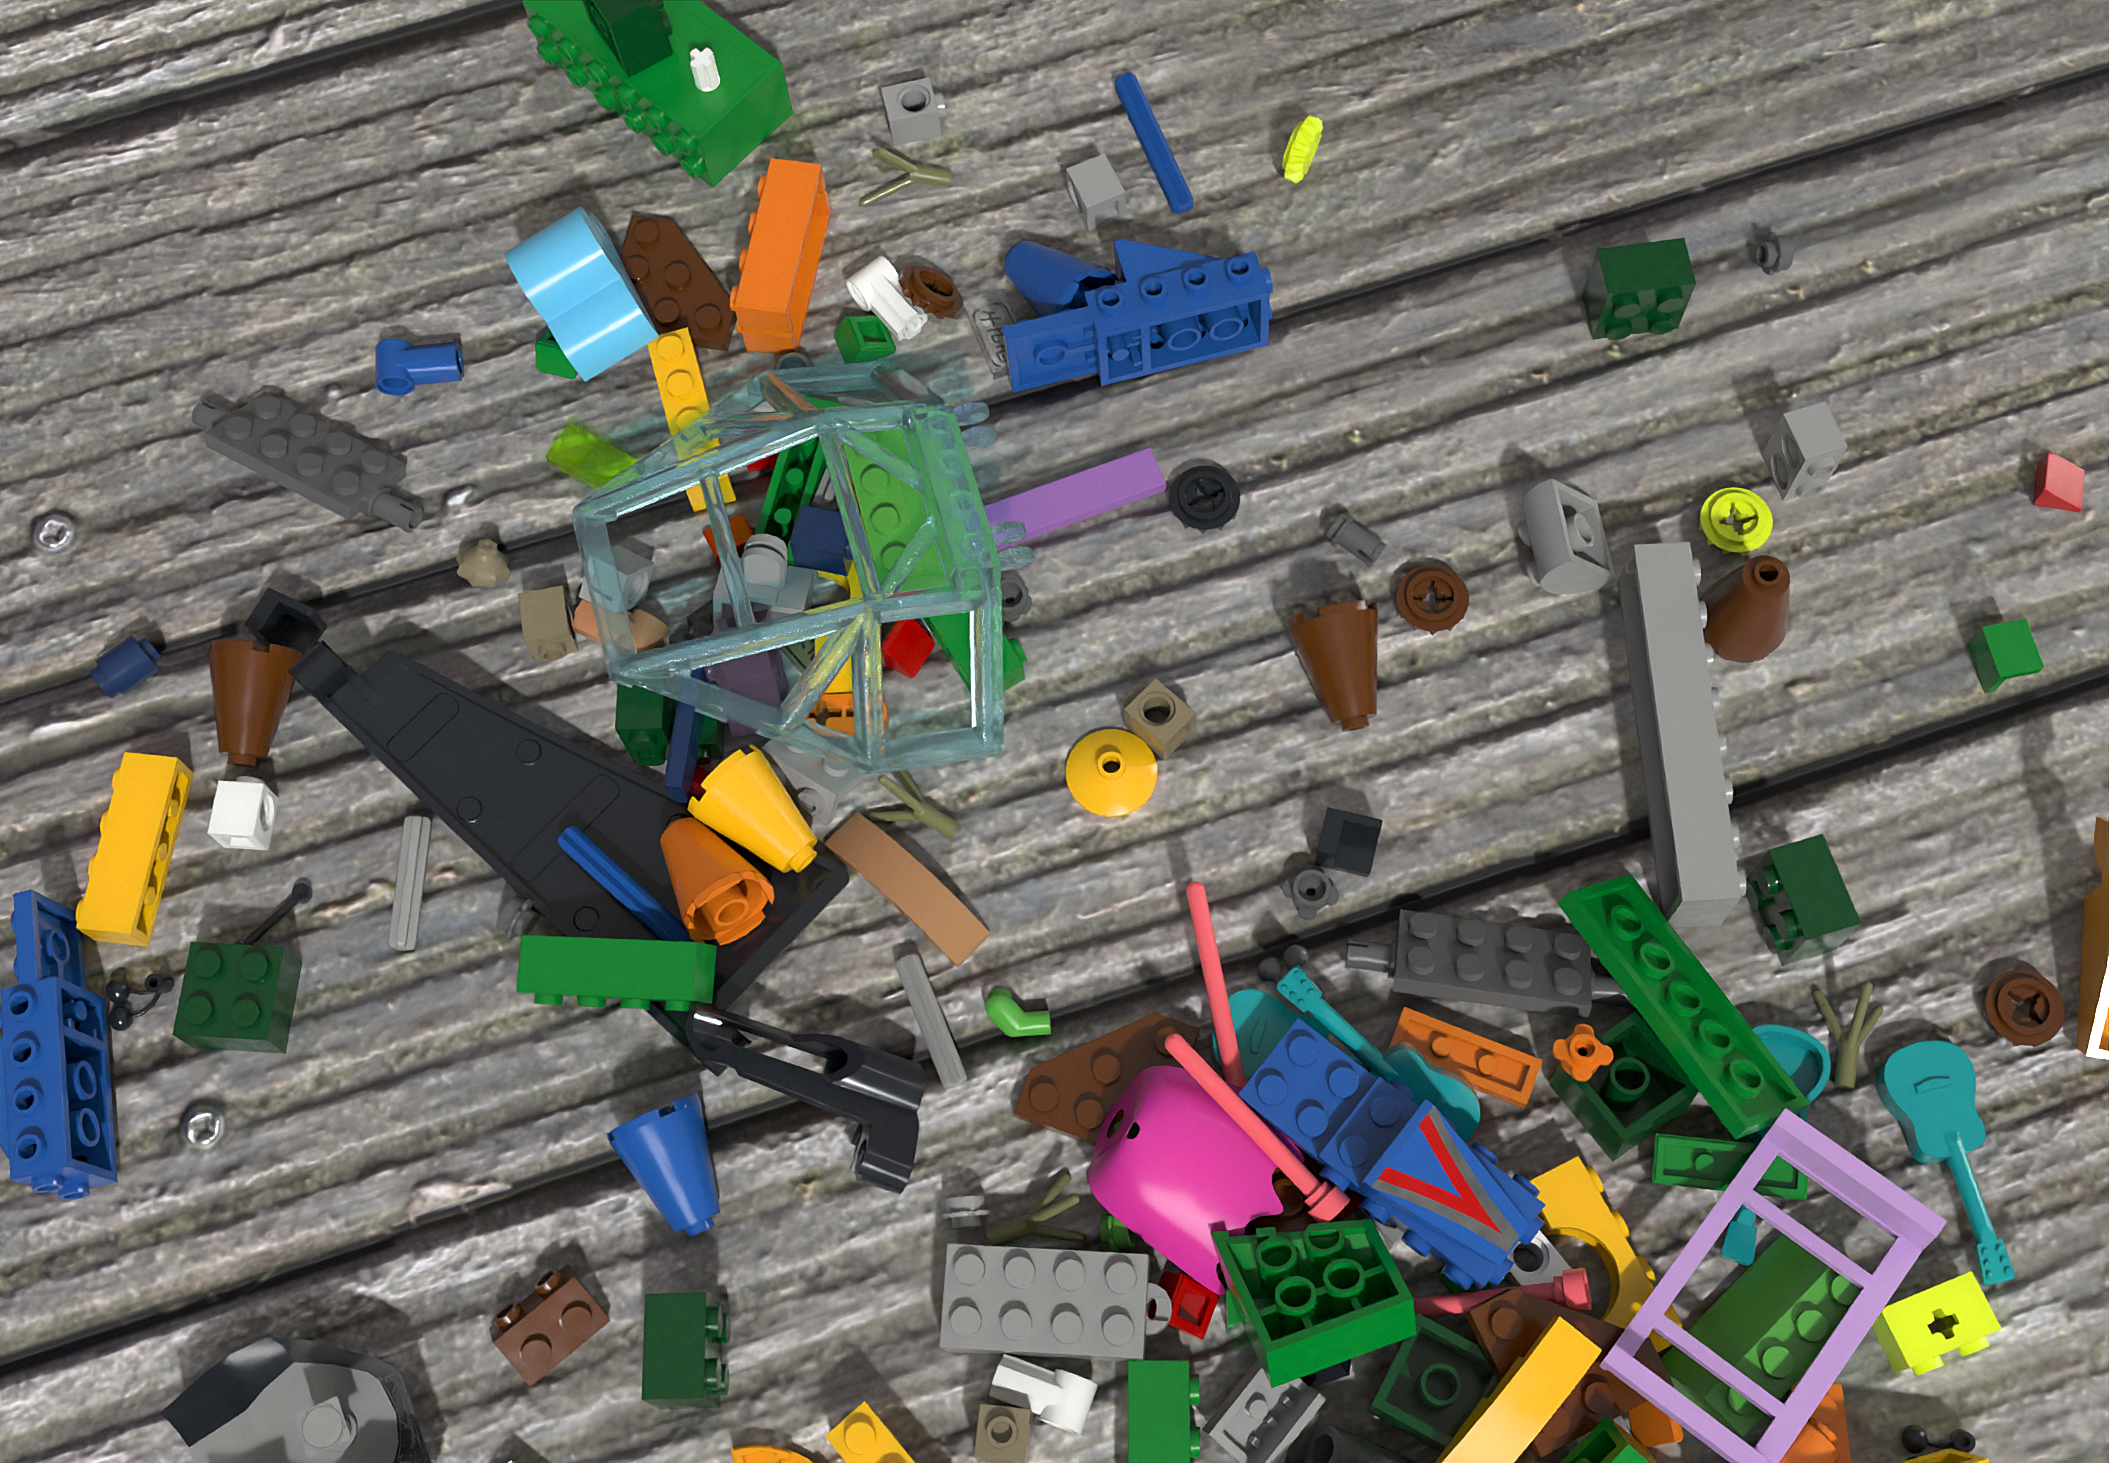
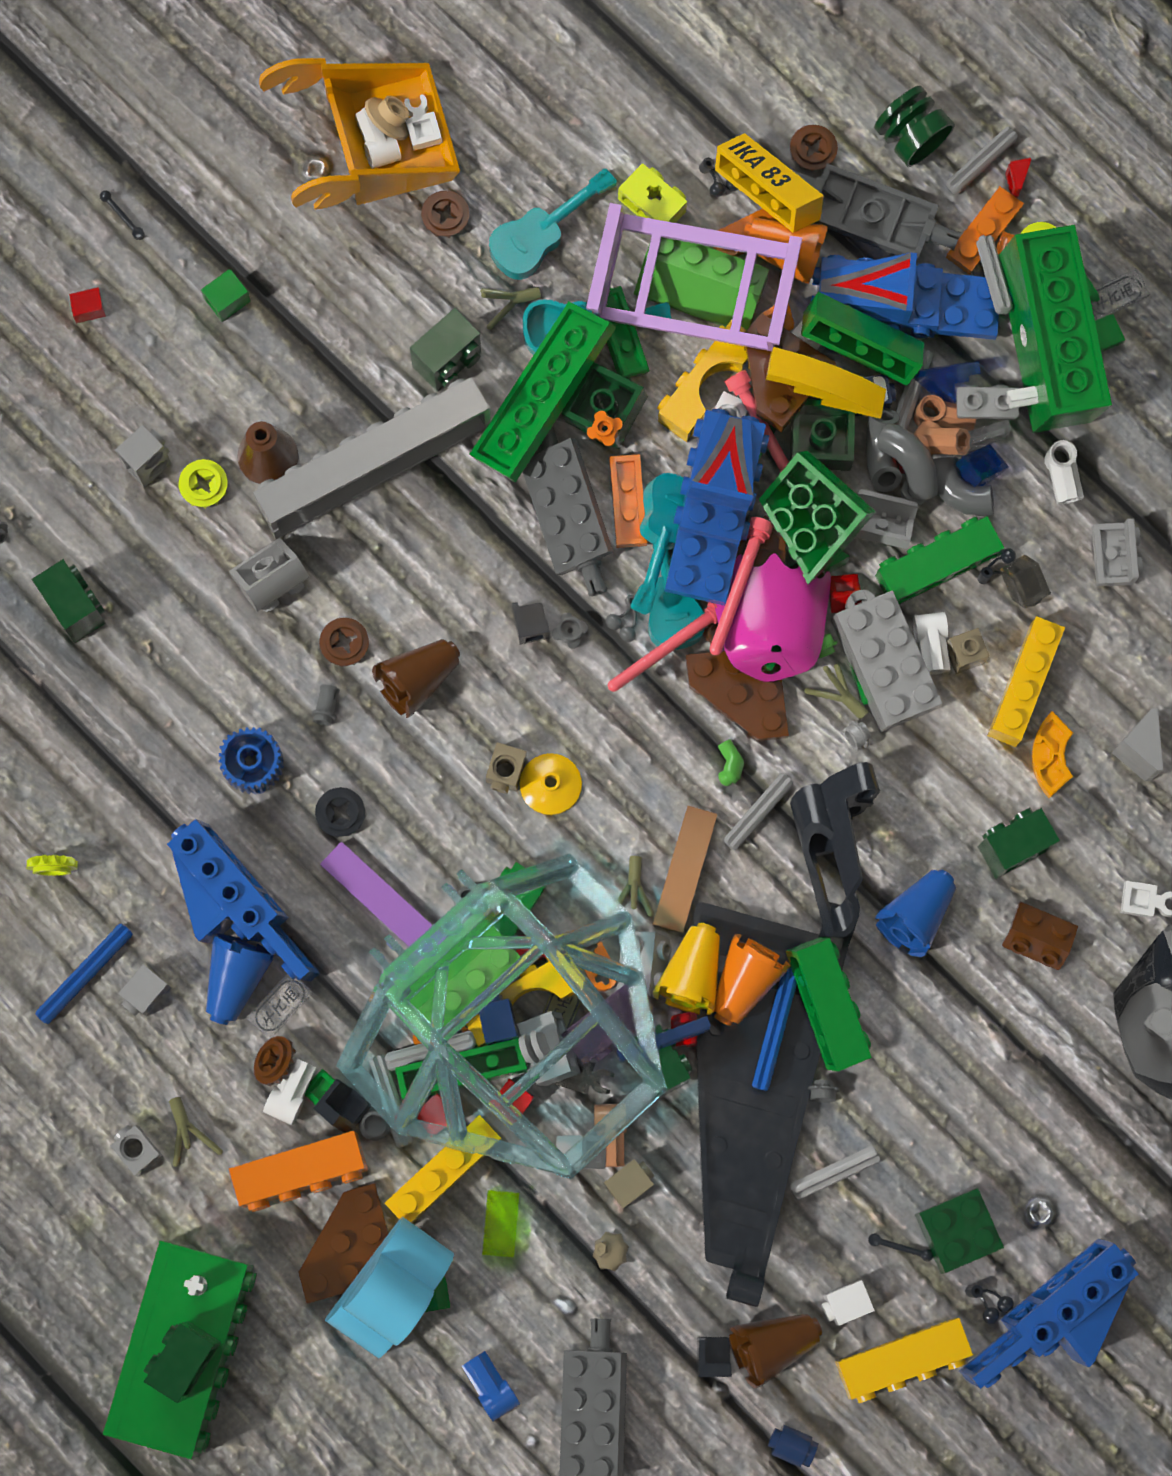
camera: 125 degrees left, 10 degrees up
none -> blue brick [218,727,284,795]
none -> black panel [313,1079,371,1133]

